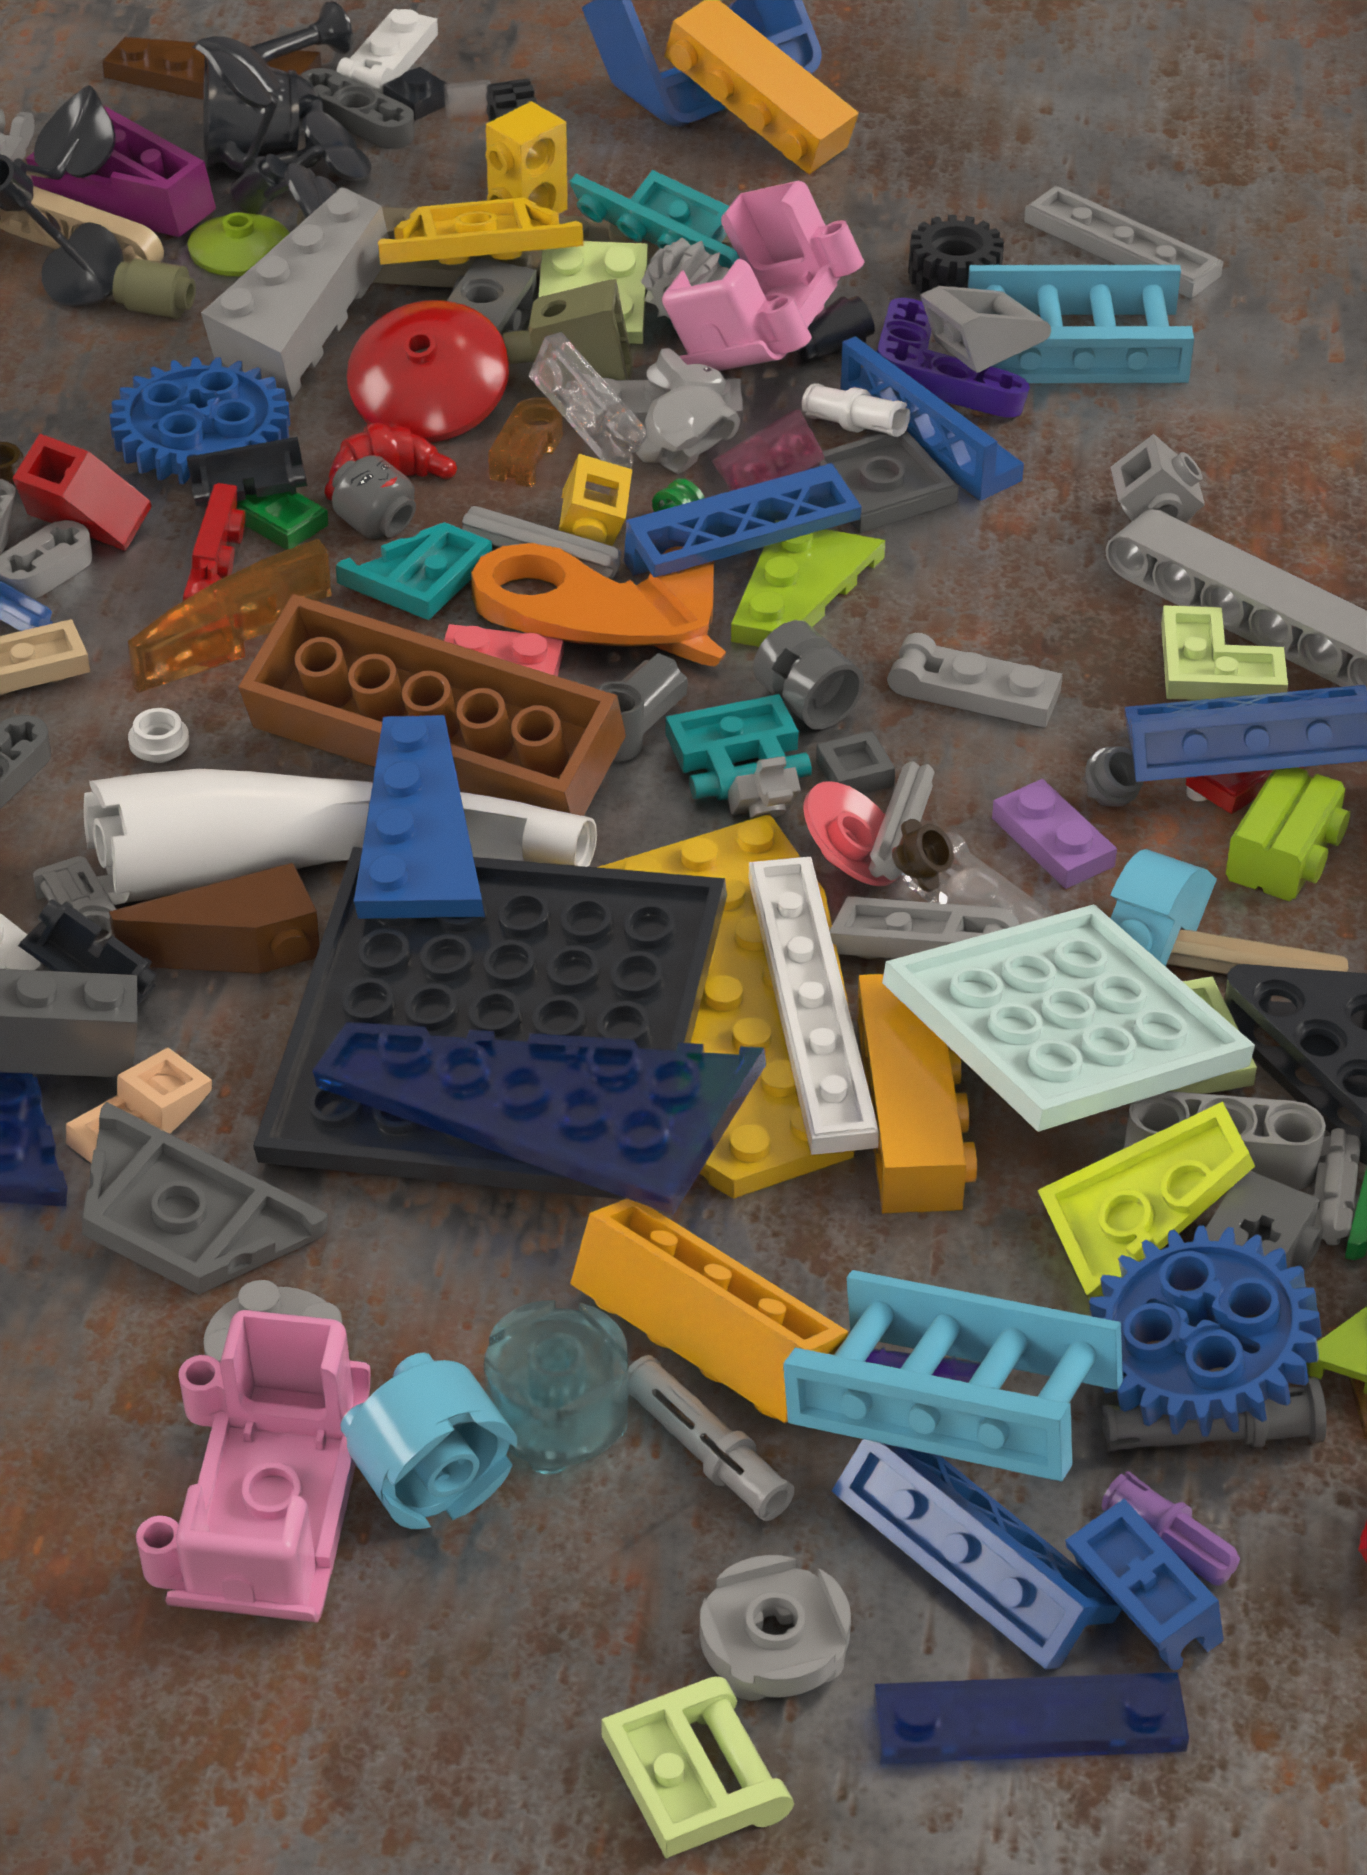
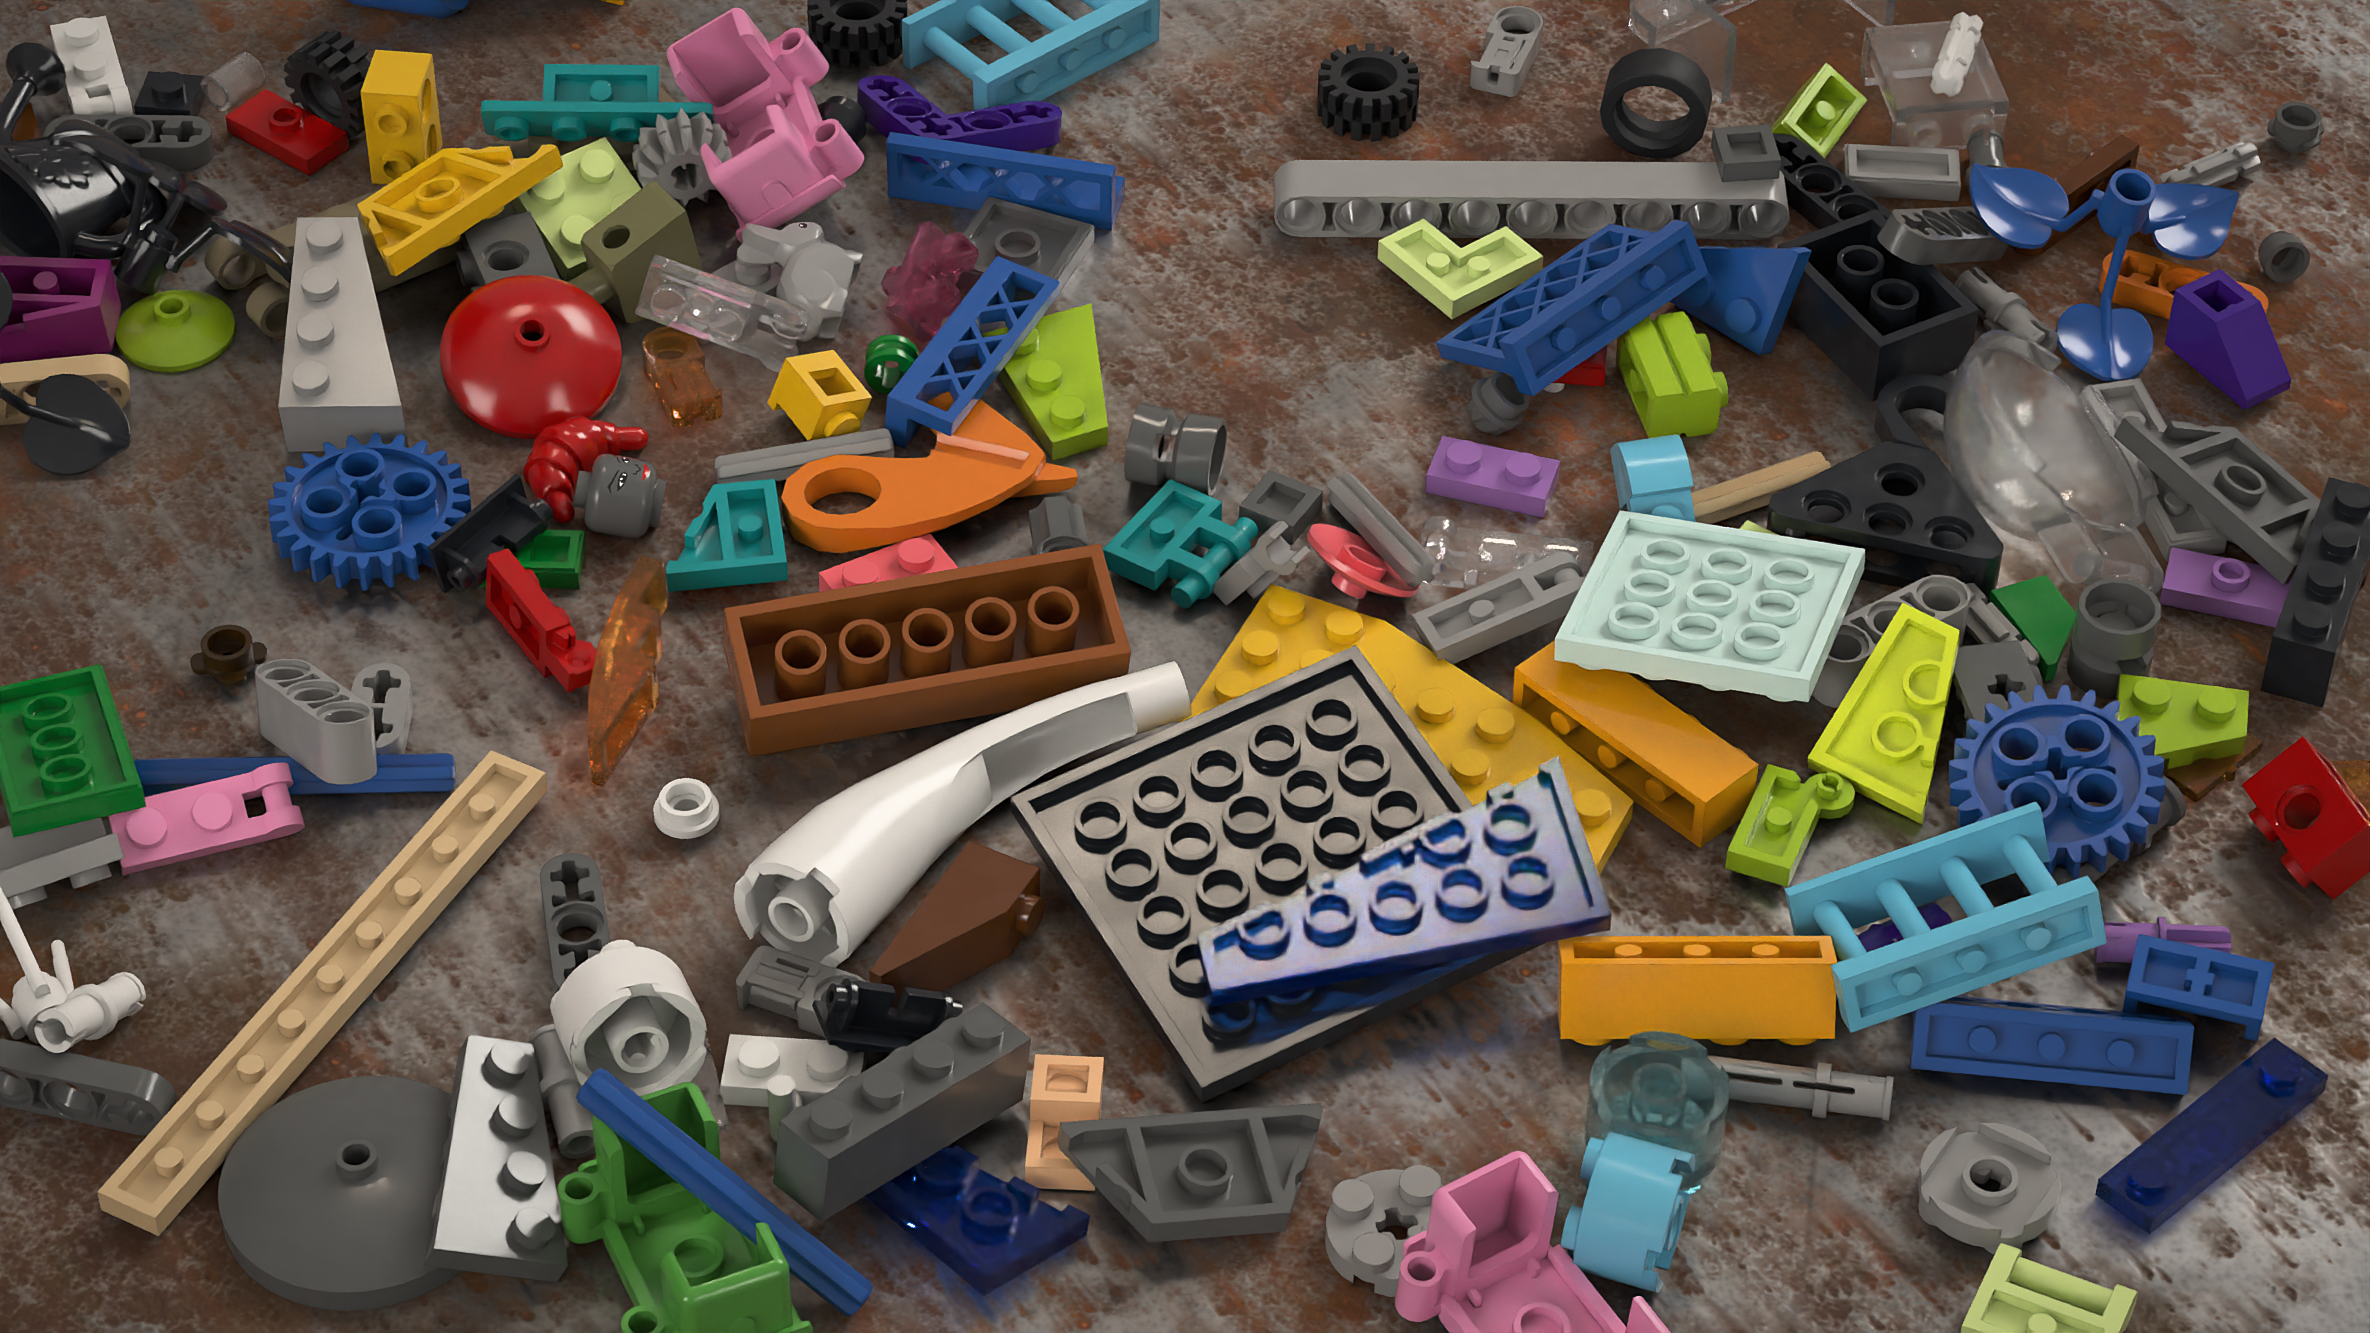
camera: 40 degrees left, 0 degrees up
red slope [13,434,152,551] -> none
olive brick [113,258,196,319] -> none
blue wing [354,715,485,919] -> none
white tile [748,857,879,1155] -> none
white pin [802,383,910,437] -> none
light grey plate [887,633,1063,728] -> none
dark brown plate [892,819,954,892] -> none
light grey tile [920,286,1051,373] -> none
light grey brick [1111,434,1205,523] -> none
none -> red plate [225,89,349,176]
none -> black tyre [1317,43,1420,142]
none -> lime hinge [1725,764,1855,887]

